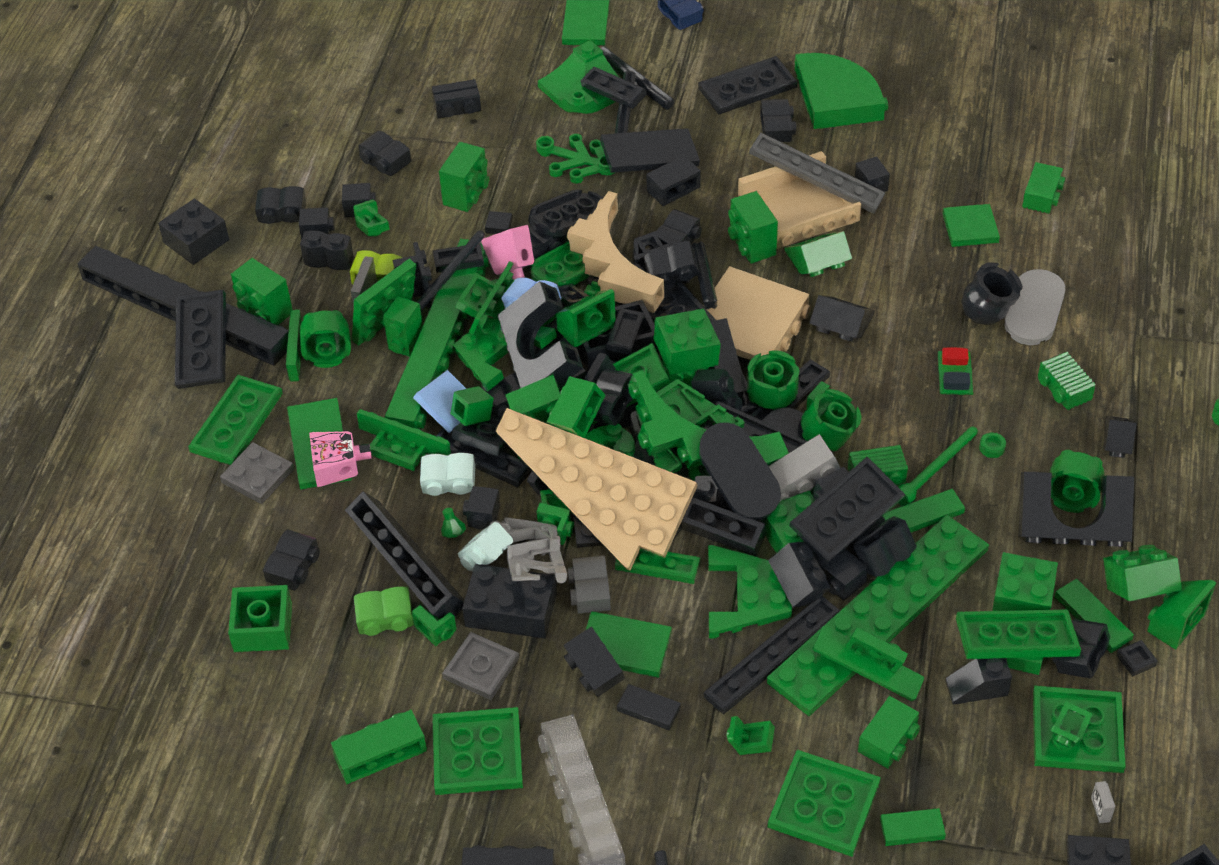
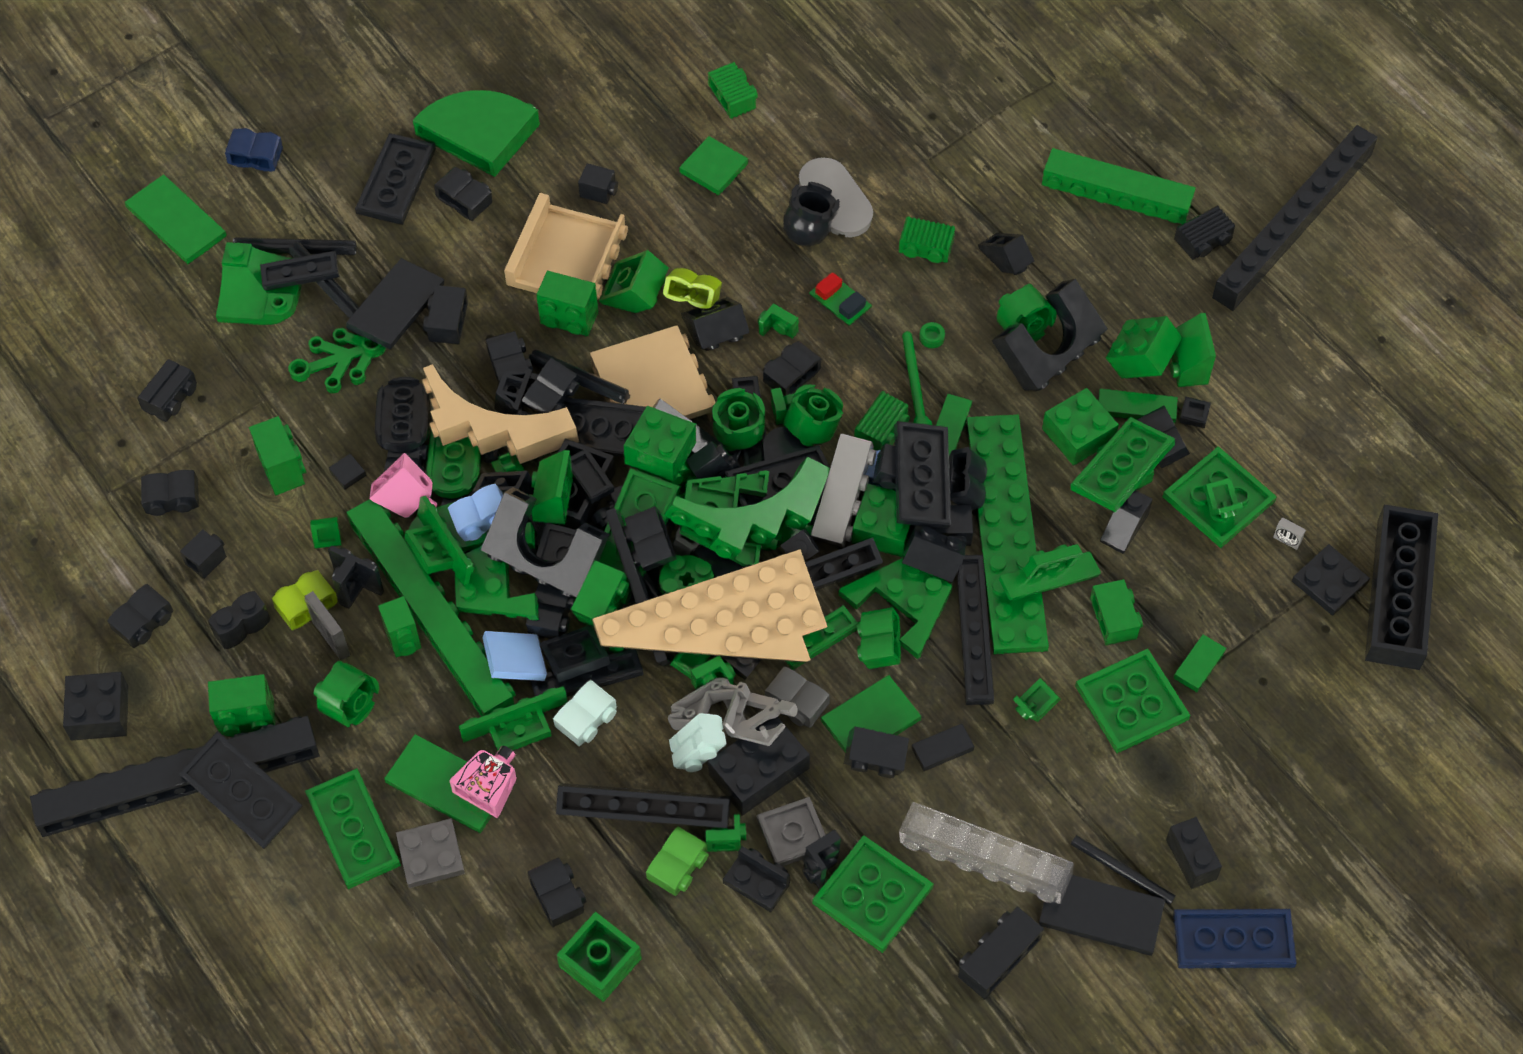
camera: 50 degrees left, 10 degrees up
green tile [286,310,302,382] -> none
black brick [299,208,335,239] -> none
green brick [331,709,427,785] -> none
green plate [352,258,416,346] -> none
green bracket [353,200,390,236] -> none
black piece [417,230,485,315] -> none
black tile [433,243,484,273] -> none
green rock [441,508,466,538] -> none
green brick [450,386,494,426] -> none
black brick [463,486,500,530] -> none
green brick [547,376,606,438] -> none
black tile [699,423,781,520] -> none
dark grey tile [749,132,885,214] -> none
none -> green tile [310,517,342,548]
none -> lime brick [663,268,722,309]
none -> black bracket [723,846,790,912]
none -> green bracket [757,303,799,339]
none -> black brick [763,341,821,397]
none -> black bracket [802,829,841,889]
none -> green brick [857,607,901,669]

